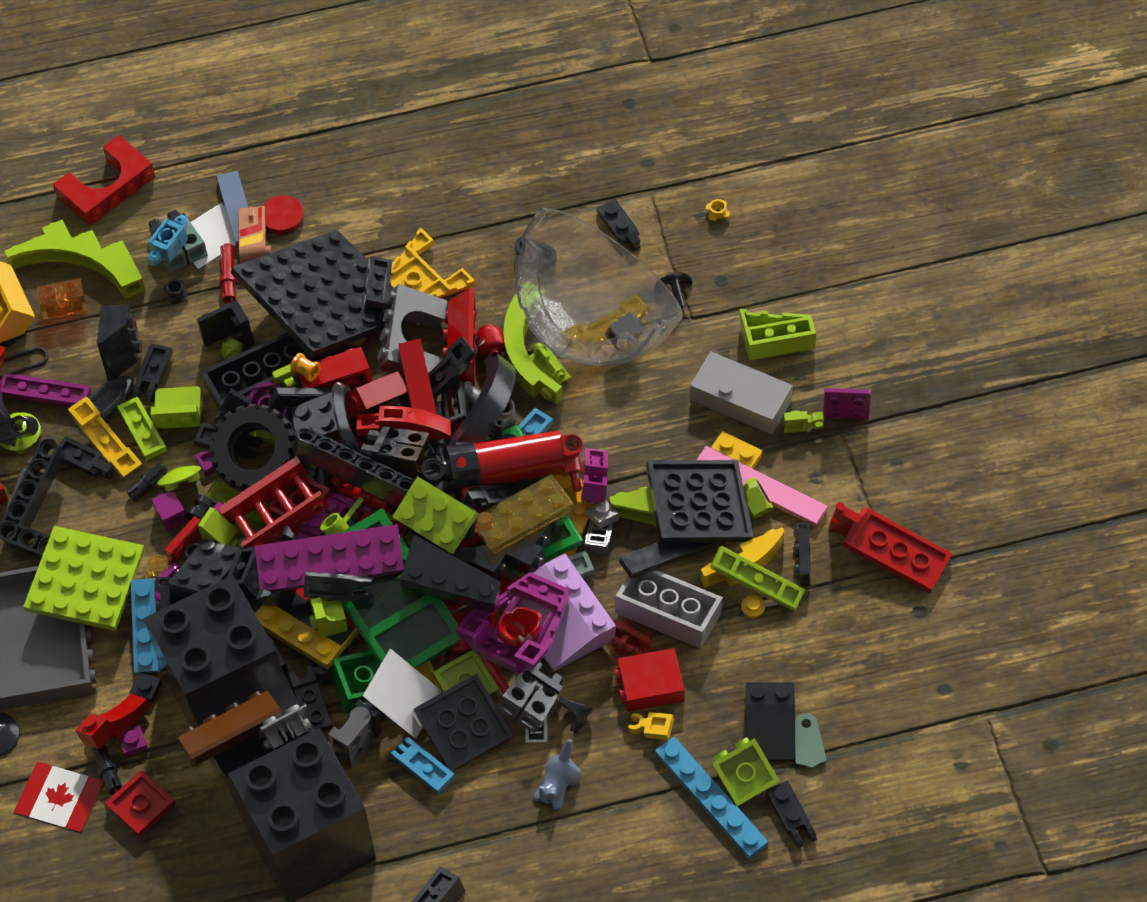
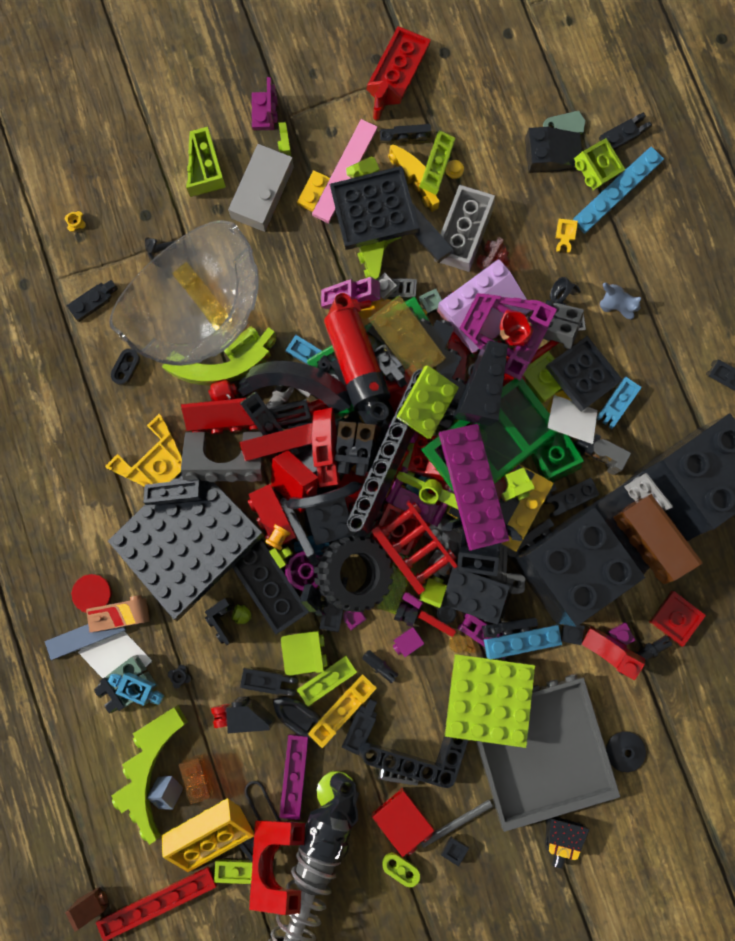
camera: 100 degrees left, 25 degrees up
sticker [14,761,104,832] -> none
red arch [53,135,155,226] -> none
lime dish [157,465,201,491] -> none
red pin [219,243,237,304] -> none
black hinge [303,572,373,601] -> none
dark grey brick [605,311,644,351] -> none
red brick [614,648,685,712] -> none
none -> sand blue panel [147,776,183,809]

